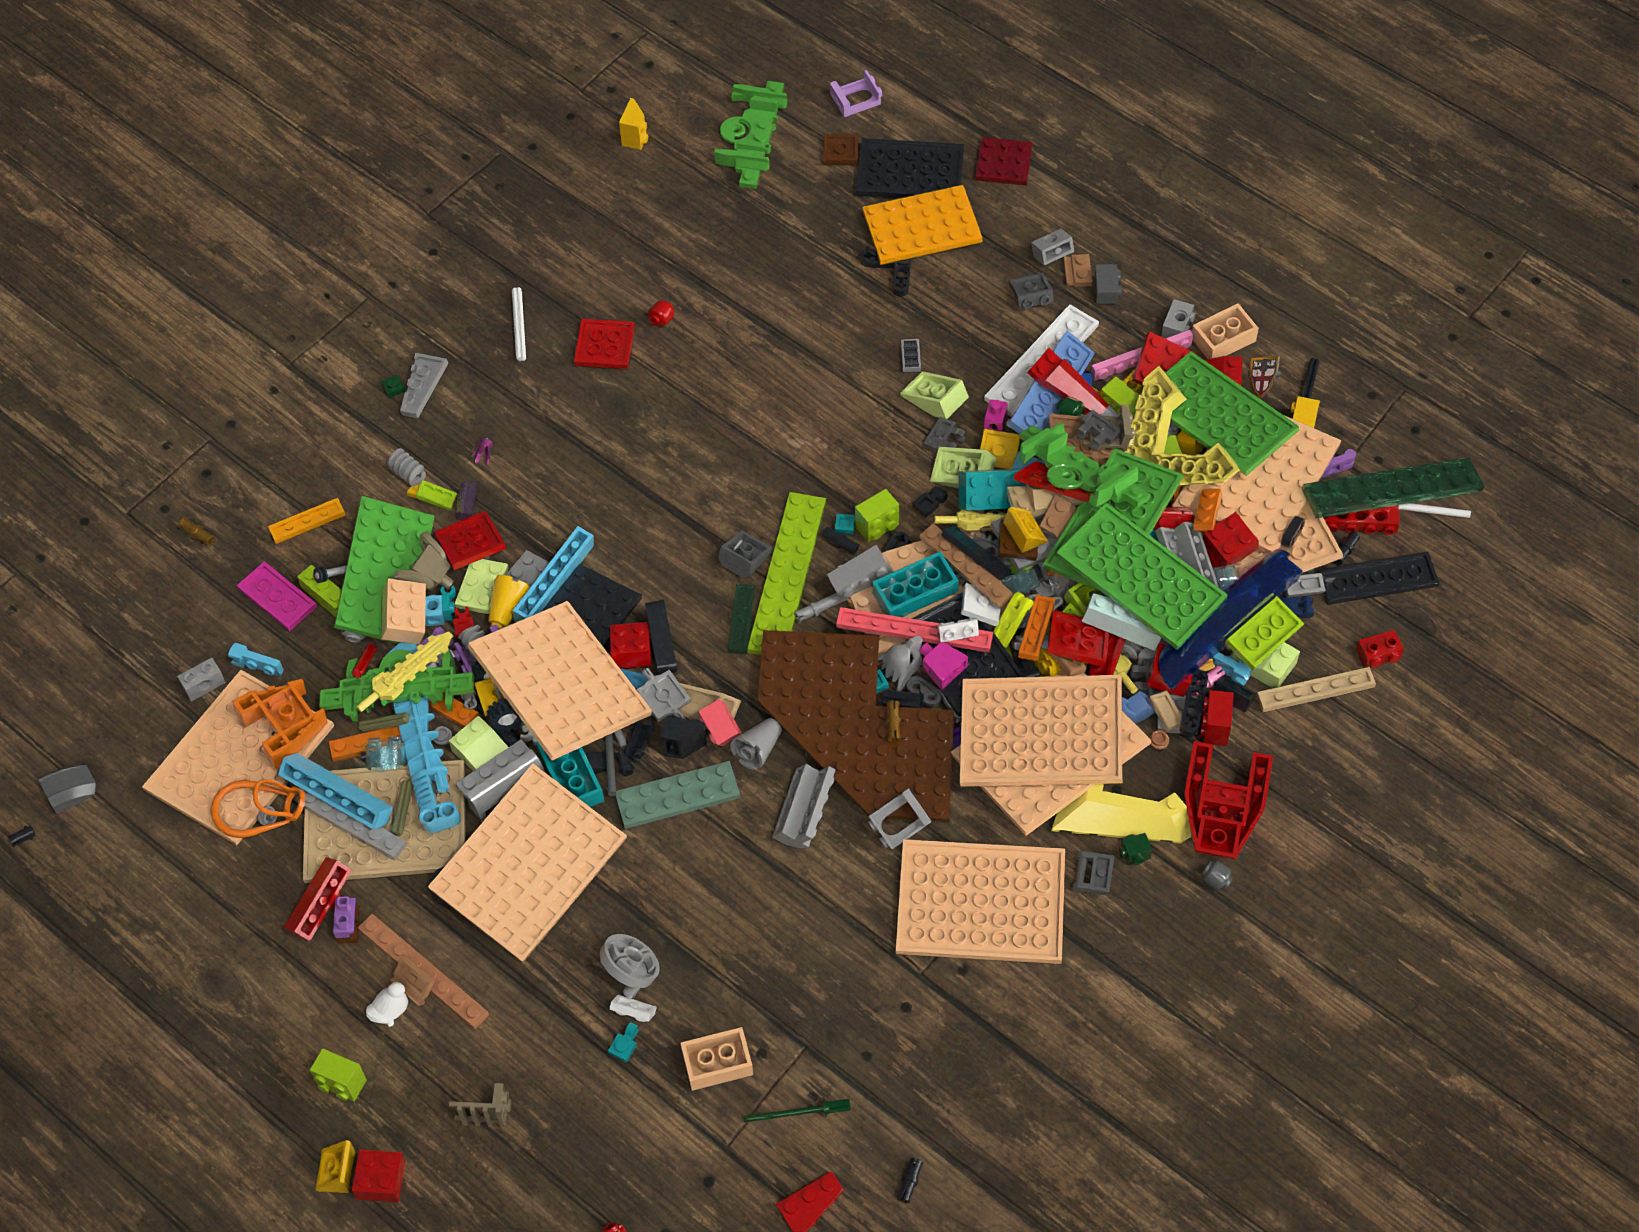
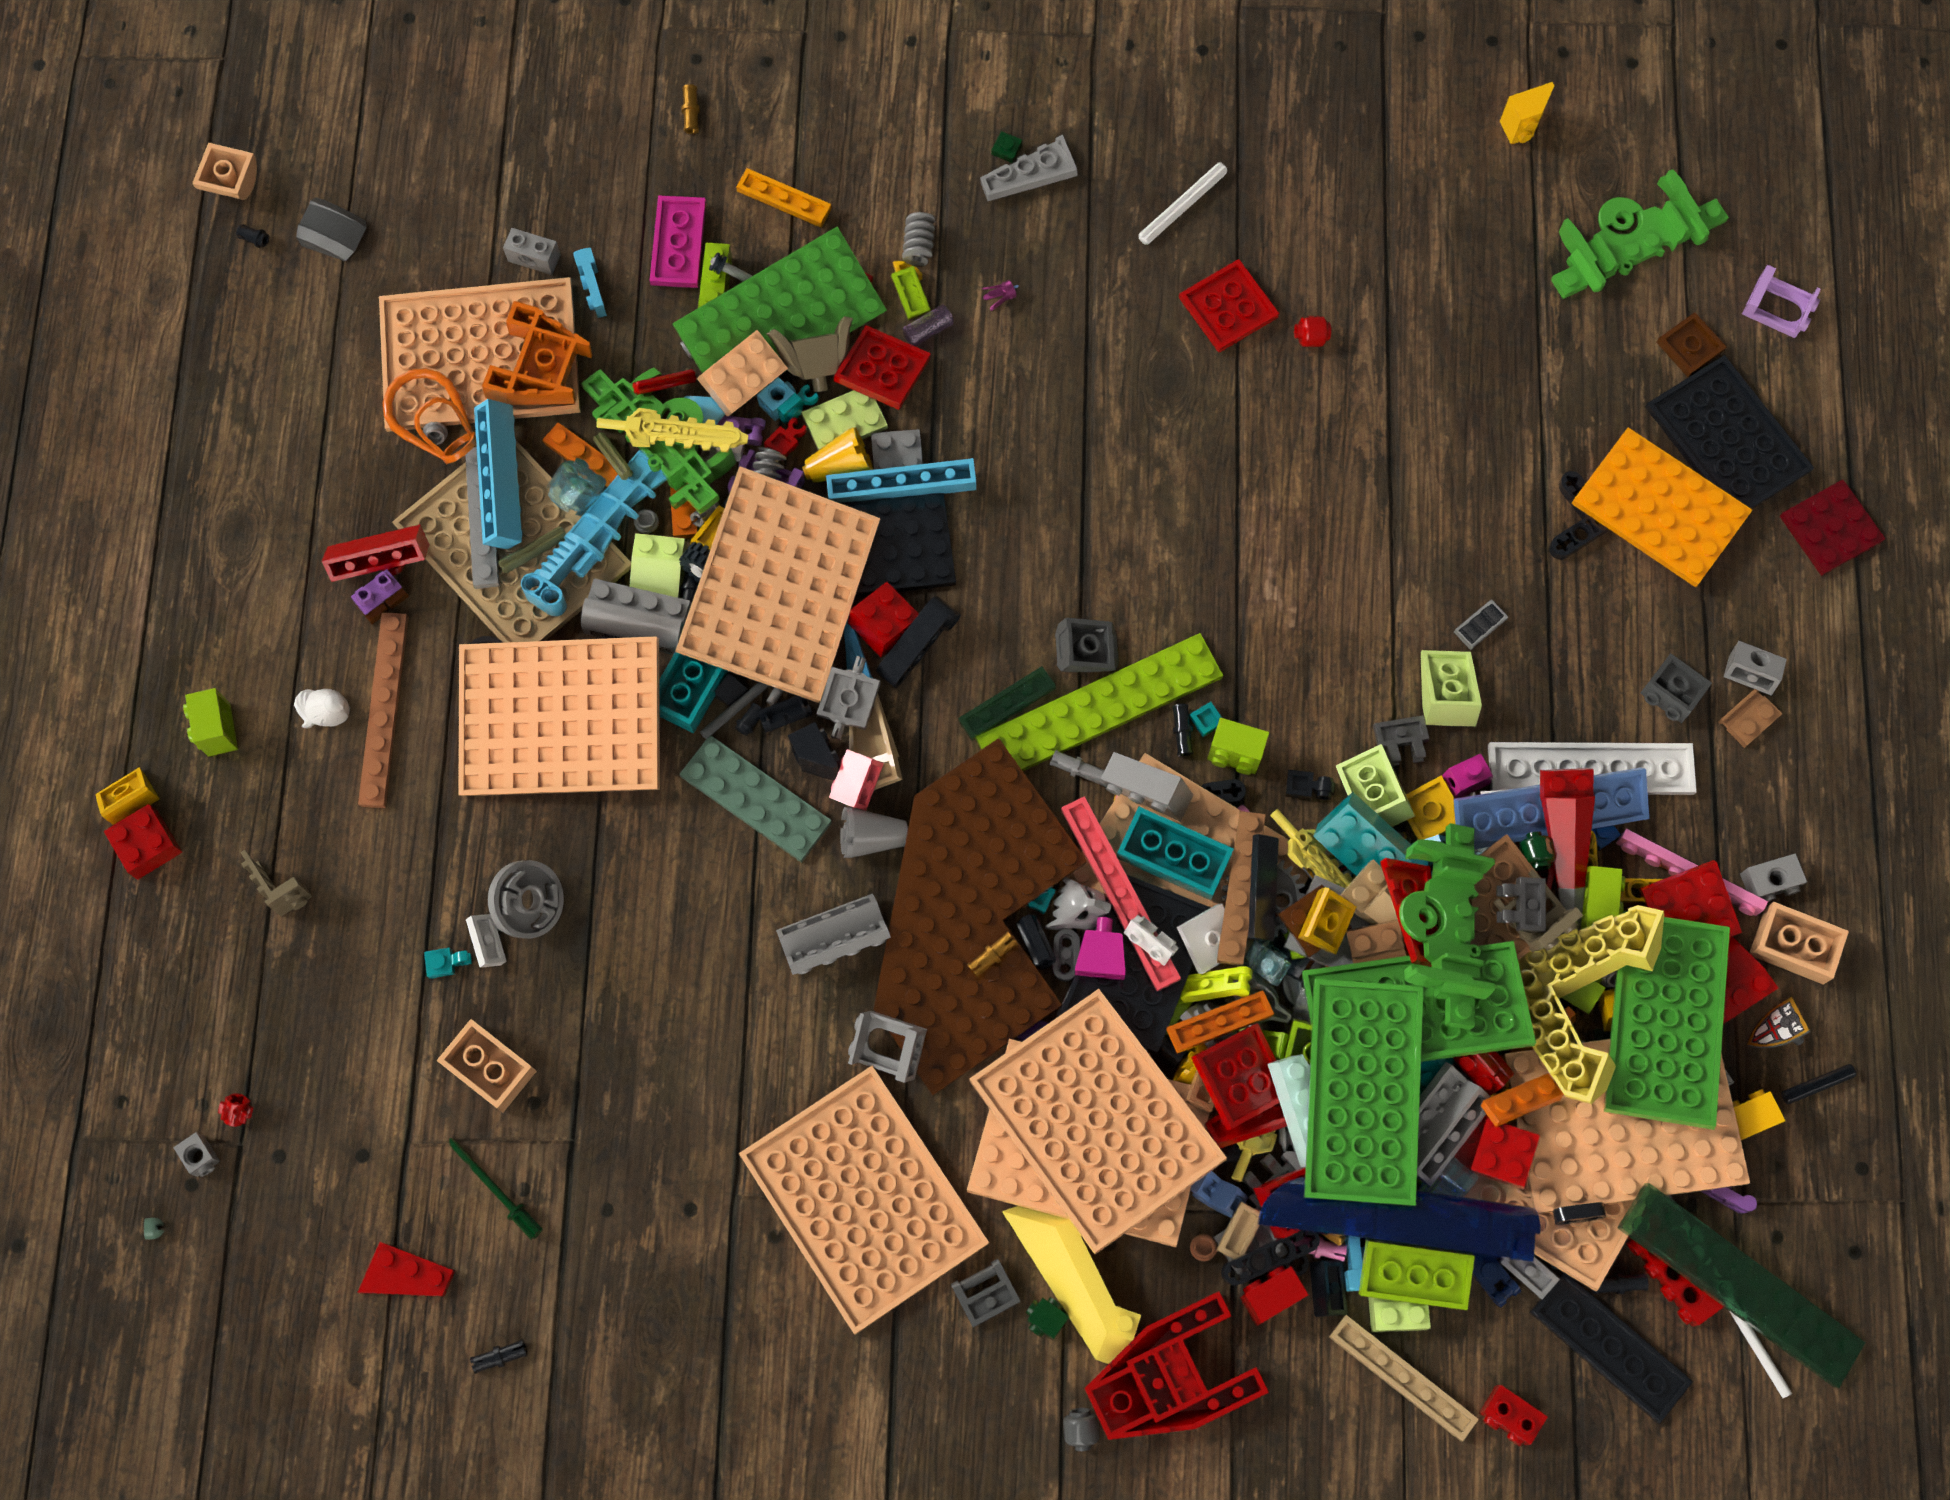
camera: 50 degrees right, 15 degrees up
medium nougat plate [390,956,435,1006] -> none
dark grey brick [1095,264,1122,304] -> none

